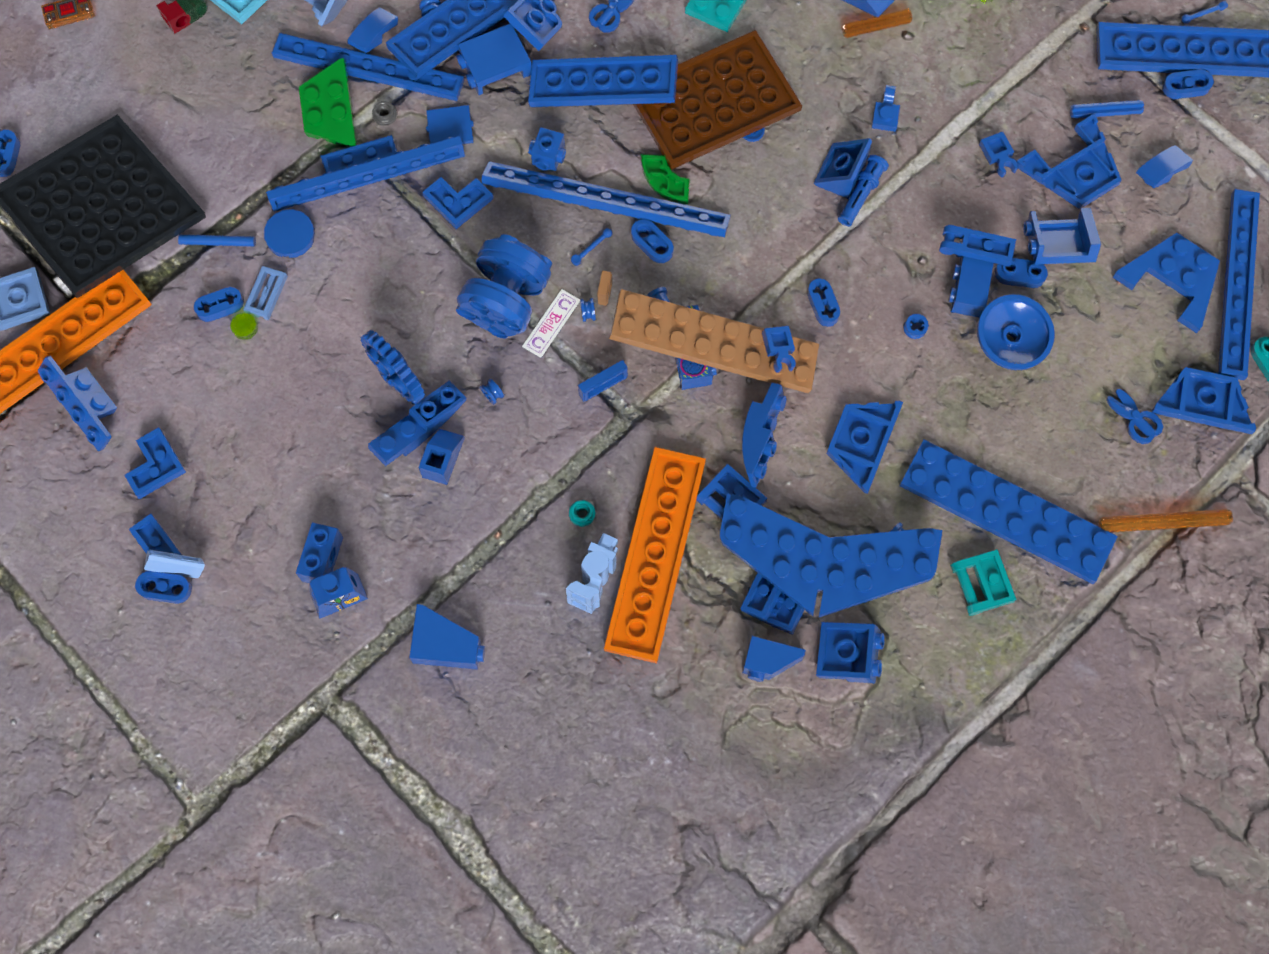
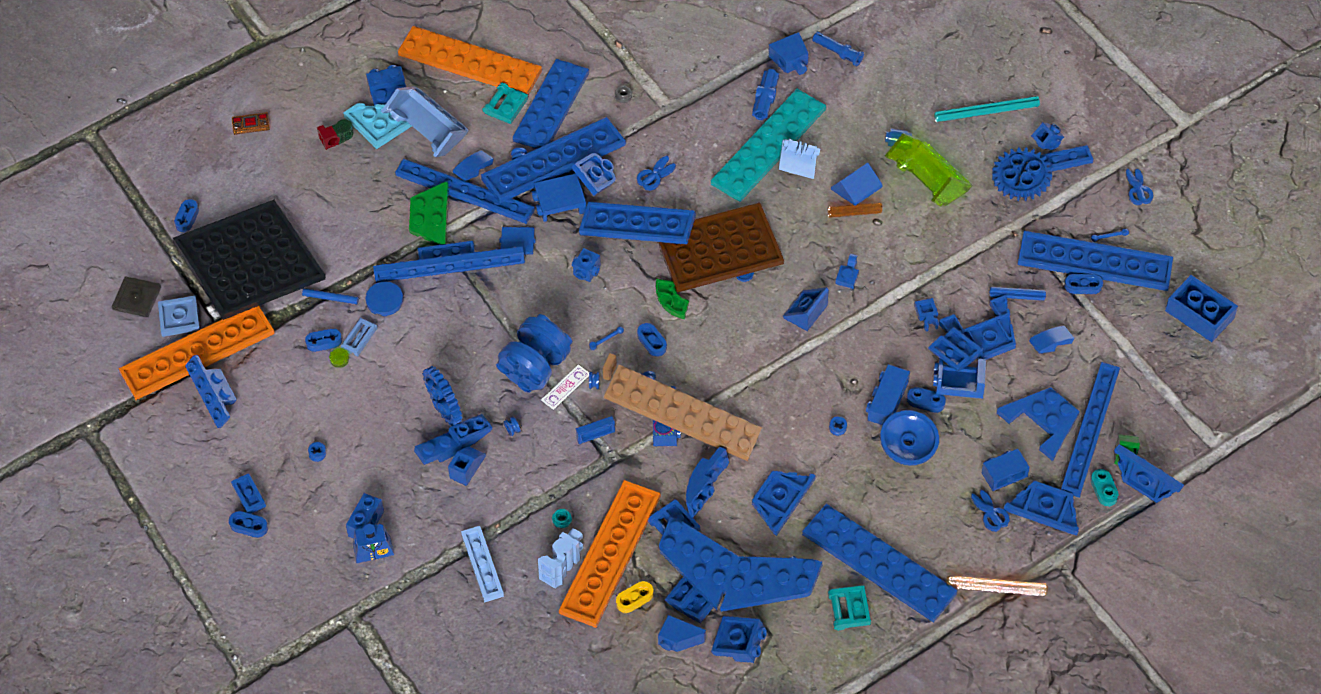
camera: 10 degrees right, 15 degrees down
blue plate [124,427,186,499] -> none
light blue slope [144,550,205,578] -> none
flat silver plate [372,101,397,126] -> none
blue slope [409,604,485,670] -> none
blue plate [422,177,494,229] -> none
blue plate [482,161,731,238] -> none
blue plate [762,326,796,373] -> none
blue beam [807,278,840,327] -> none
blue pin [838,155,889,227] -> none
blue plate [939,225,1016,266] -> none
none -> blue bush [308,442,326,462]
none -> light blue plate [461,526,504,603]
none -> yellow plate [616,581,654,613]
none -> blue slope [928,327,983,372]
none -> blue brick [981,449,1029,491]

